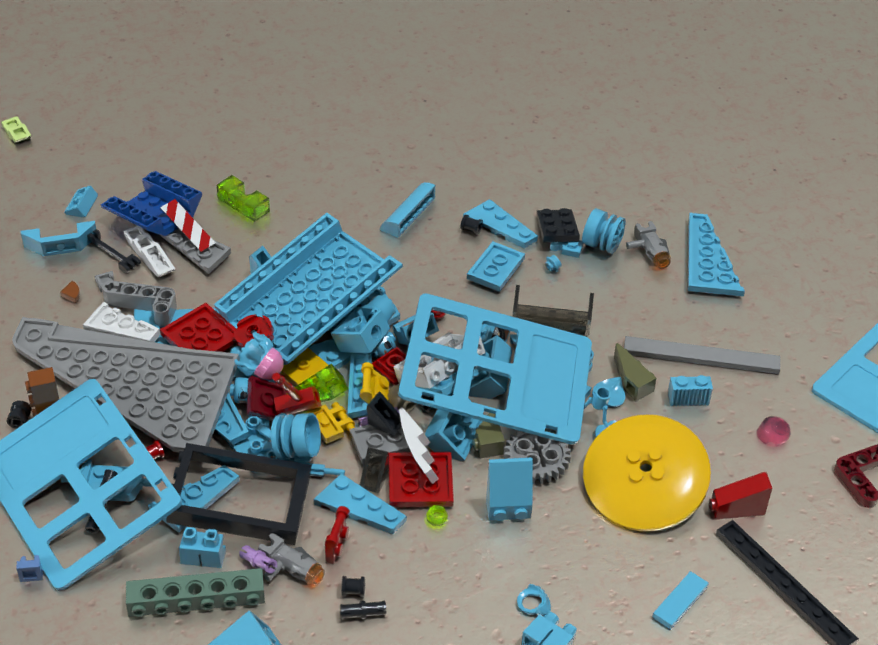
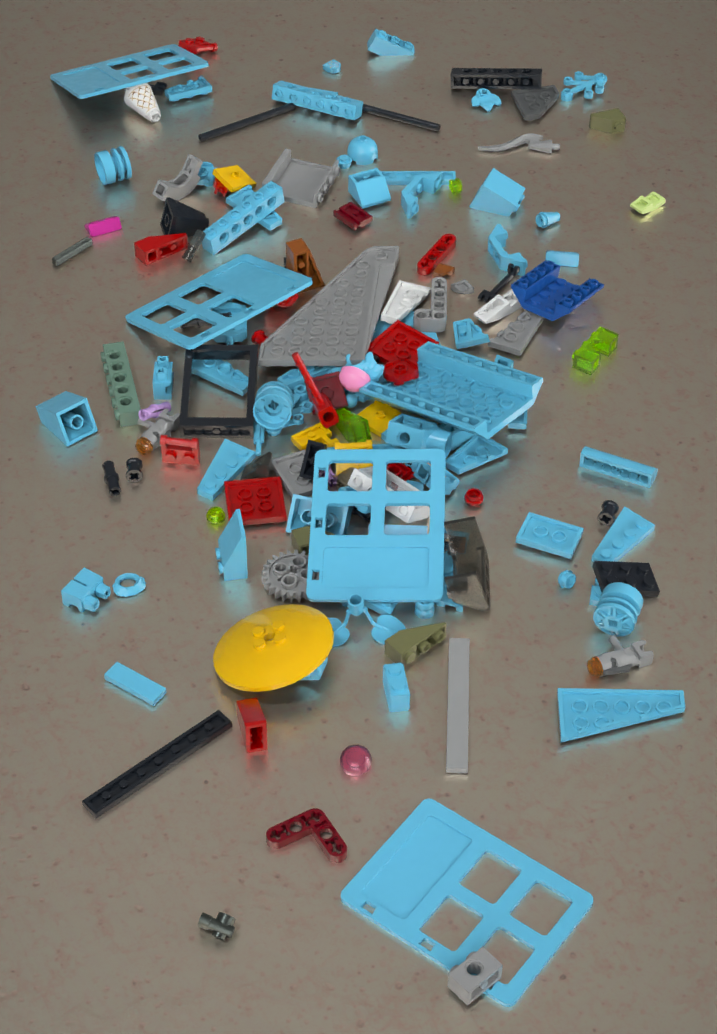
camera: 85 degrees right, 0 degrees up
medium blue tile [16,555,43,582] -> none
sticker [160,199,216,252] -> none
white slope [399,407,439,484] -> none
none -> red beam [417,234,456,276]
none -> medium azure wing [453,318,490,349]
none -> medium azure cone [535,212,560,228]

